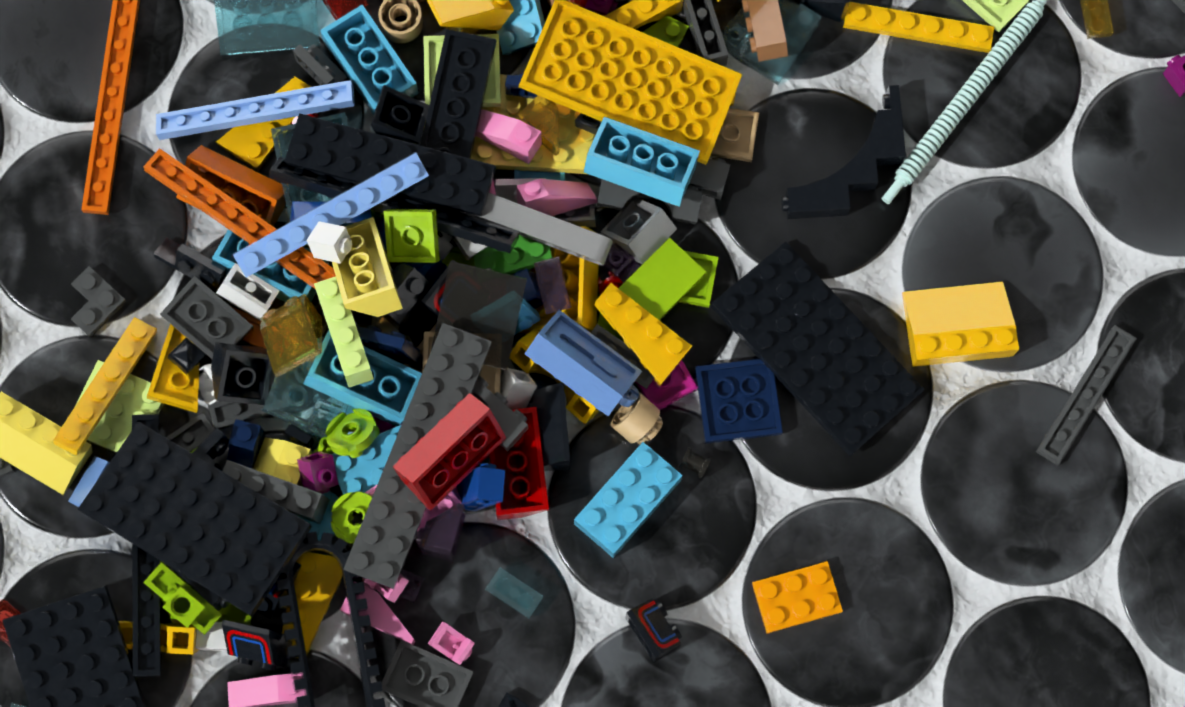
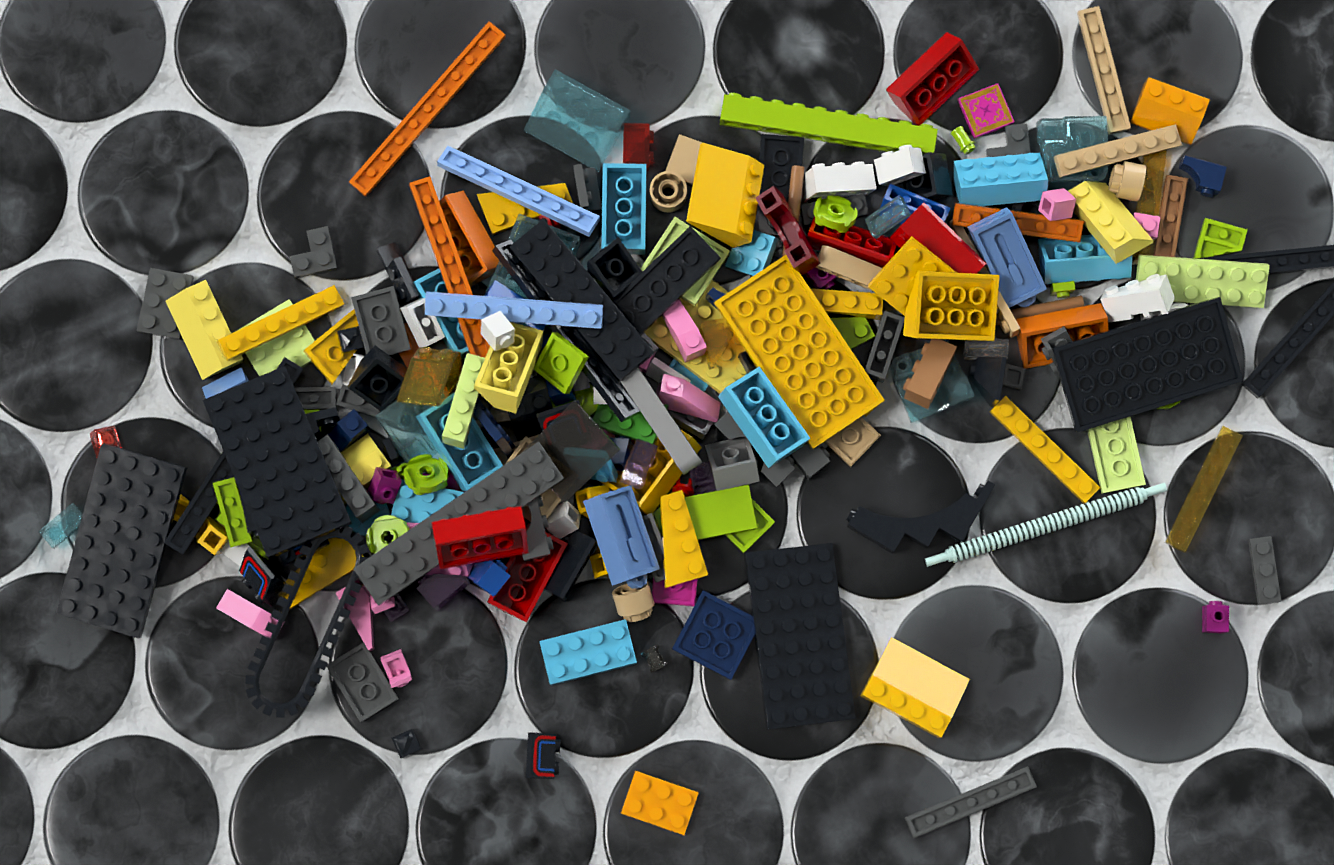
camera: 35 degrees right, 5 degrees up
lime brick [163,586,206,628] -> none
clear light blue plate [485,567,544,619] -> none

